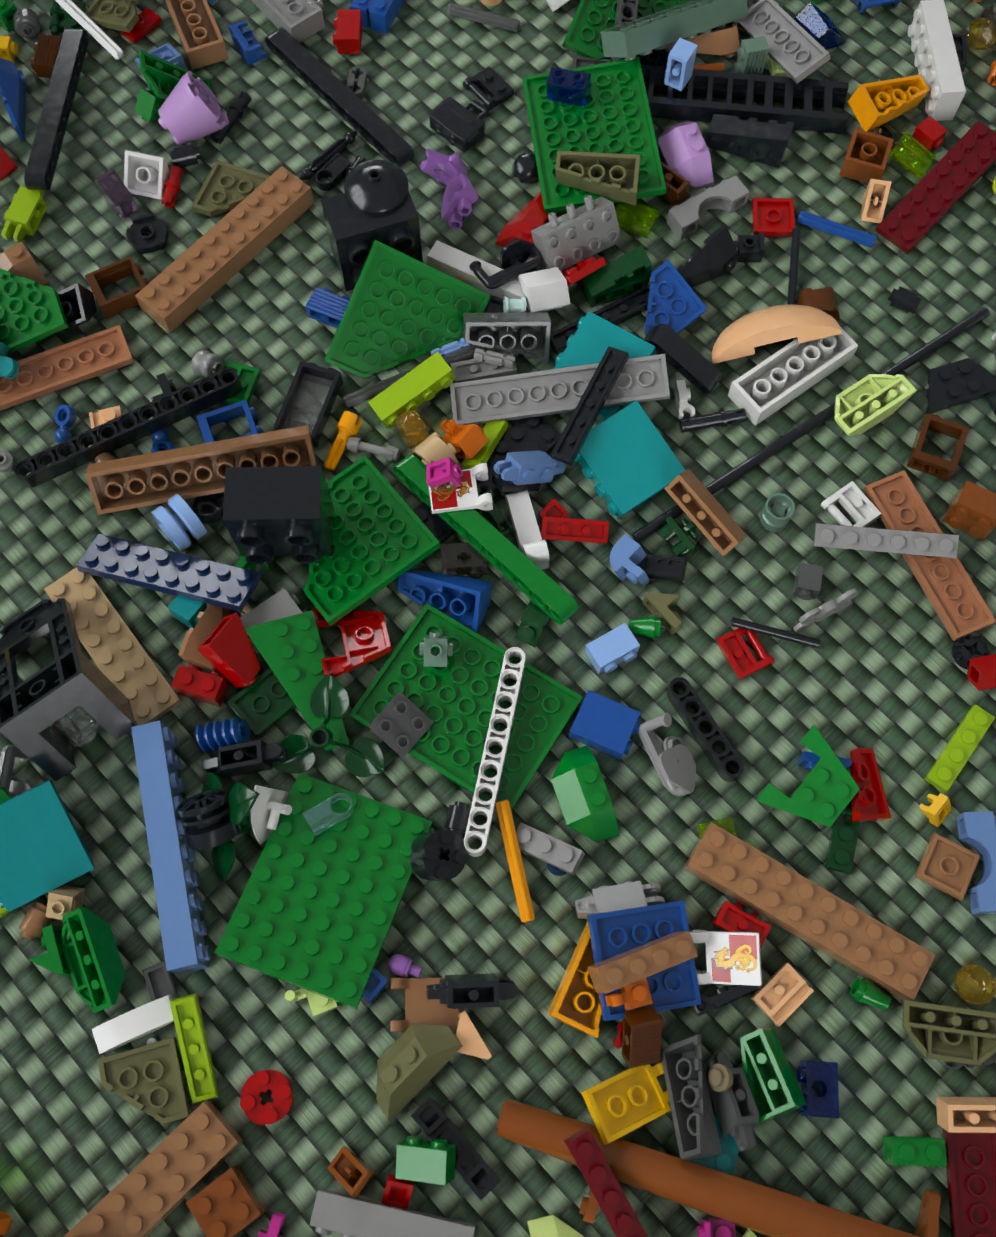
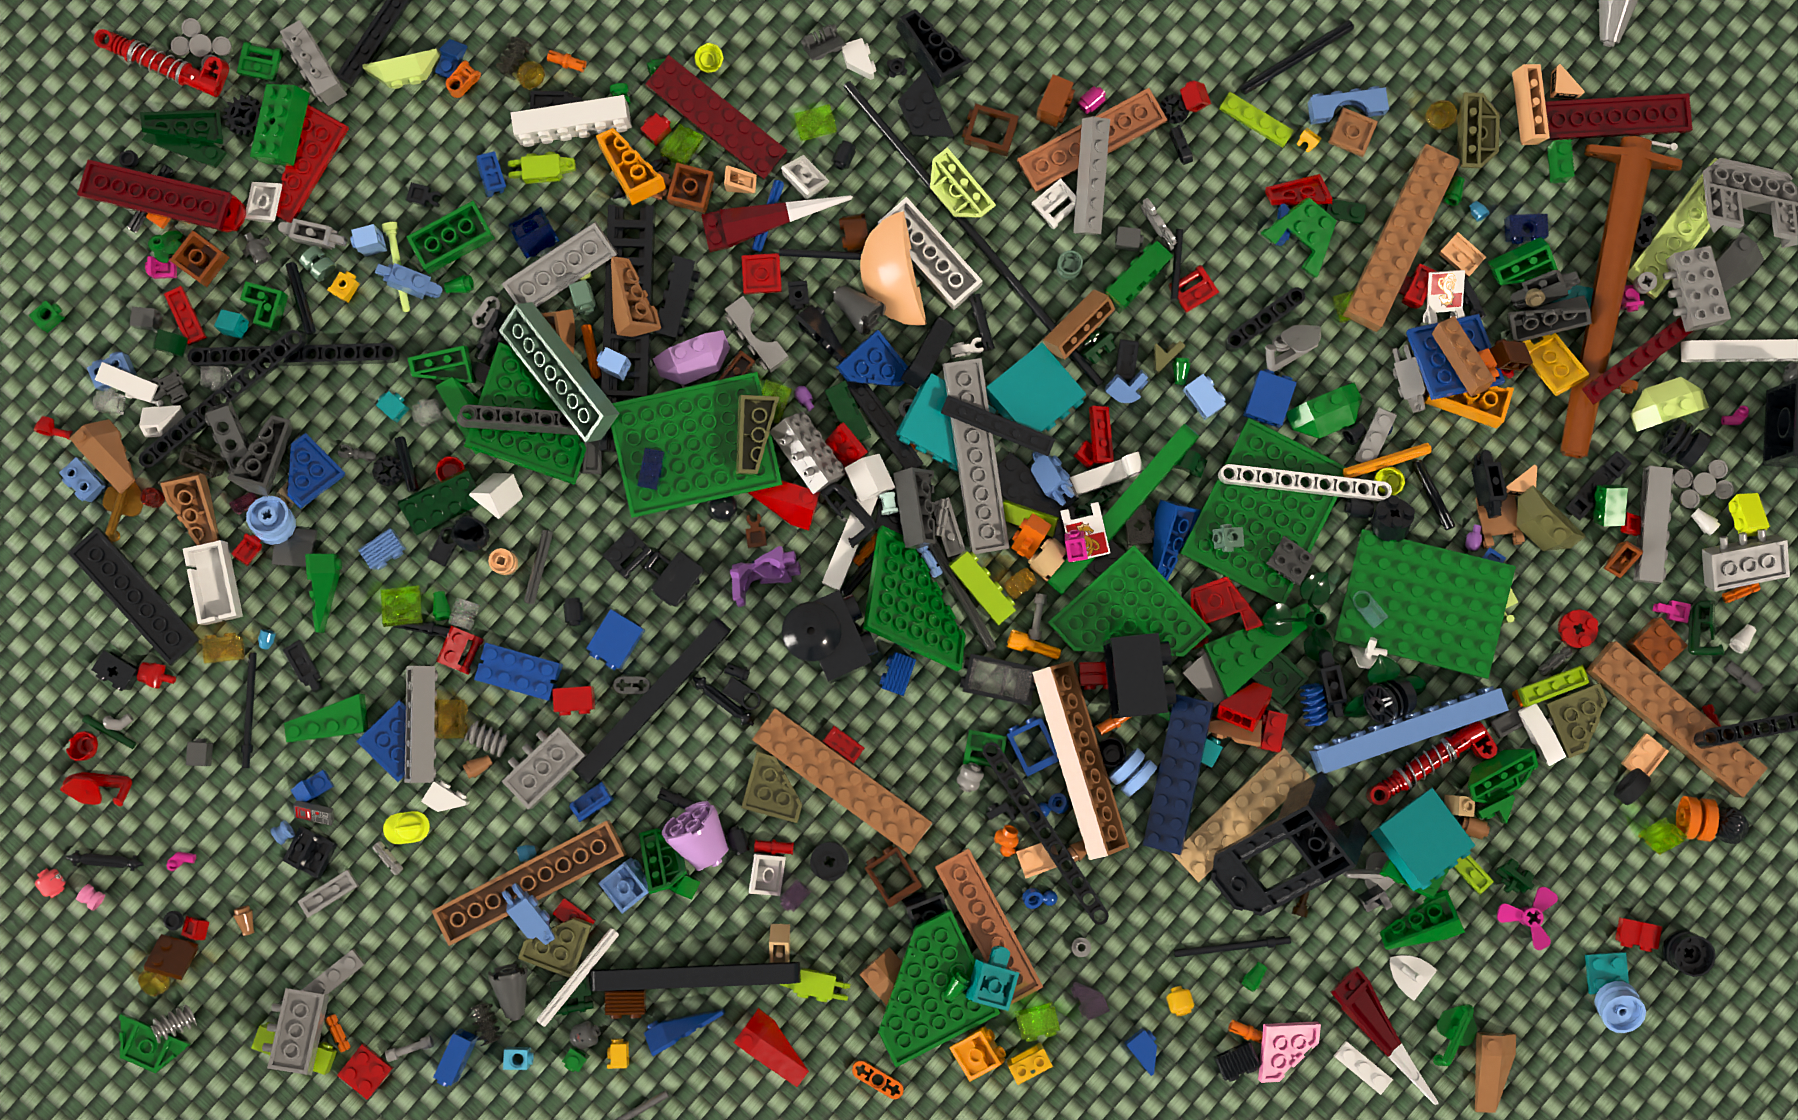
camera: 95 degrees left, 15 degrees up
none -> lime hinge [508,152,576,184]
none -> black brick [563,598,585,626]
none -> blue brick [586,609,645,670]
none -> green wheel [609,83,631,105]
none -> medium nougat wedge [611,256,661,337]
none -> dark red plate [701,195,853,252]
none -> reddish brown plate [745,514,767,549]
none -> tan slope [769,924,790,963]
none -> white slope [781,155,830,200]
none -> clear neon green plate [794,104,837,141]
none -> medium lavender cylinder [794,386,815,411]
none -> red plate [823,726,865,764]
none -> dark grey cone [833,285,886,335]
none -> orange animal [994,825,1019,857]
none -> dark pink brick [1077,86,1106,114]
none -> green wedge [1104,241,1173,314]
none -> black piece [1169,125,1193,165]
none -> black piece [1342,422,1366,445]
none -> red piece [1366,721,1497,805]
none -> neon yellow hair [1374,467,1405,496]
none -> black axle [1412,460,1455,530]
none -> dark azure hose [1469,201,1490,222]
none -> dark grey axle [1538,647,1573,676]
none -> black tyre [1614,768,1651,805]
none -> light nougat plate [1621,733,1669,776]

